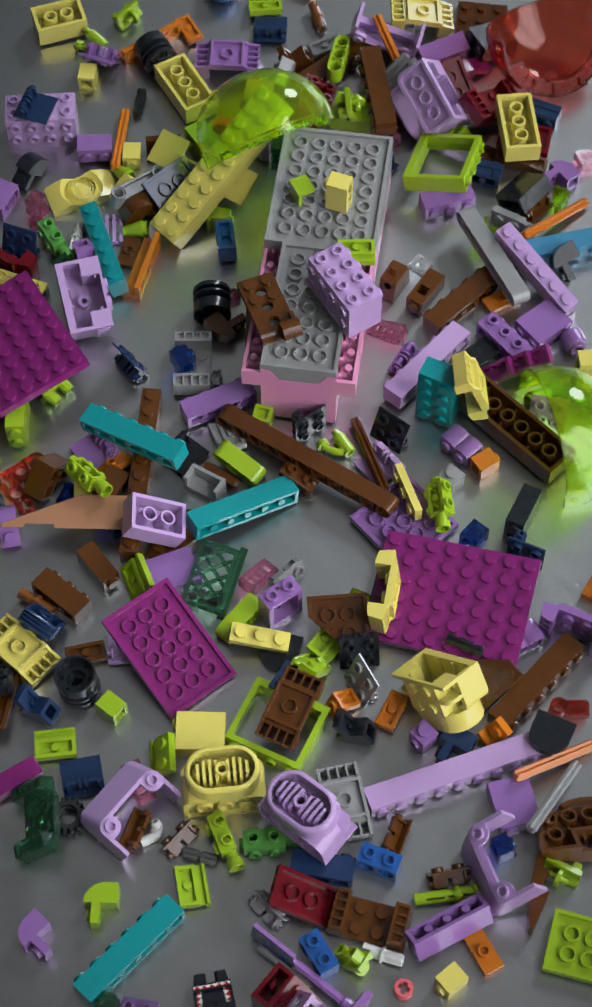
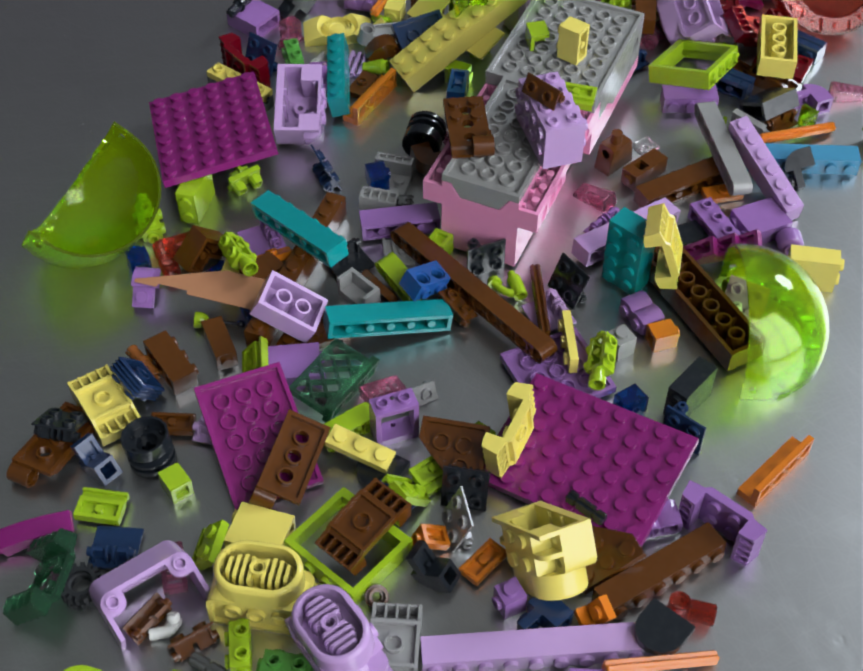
camera: 15 degrees right, 10 degrees down
none -> lime hinge [194,311,245,329]
none -> reddish brown hinge [248,409,331,509]
none -> plate [364,584,389,608]
none -> blue brick [399,260,451,301]
none -> reddish brown hinge [521,72,565,111]

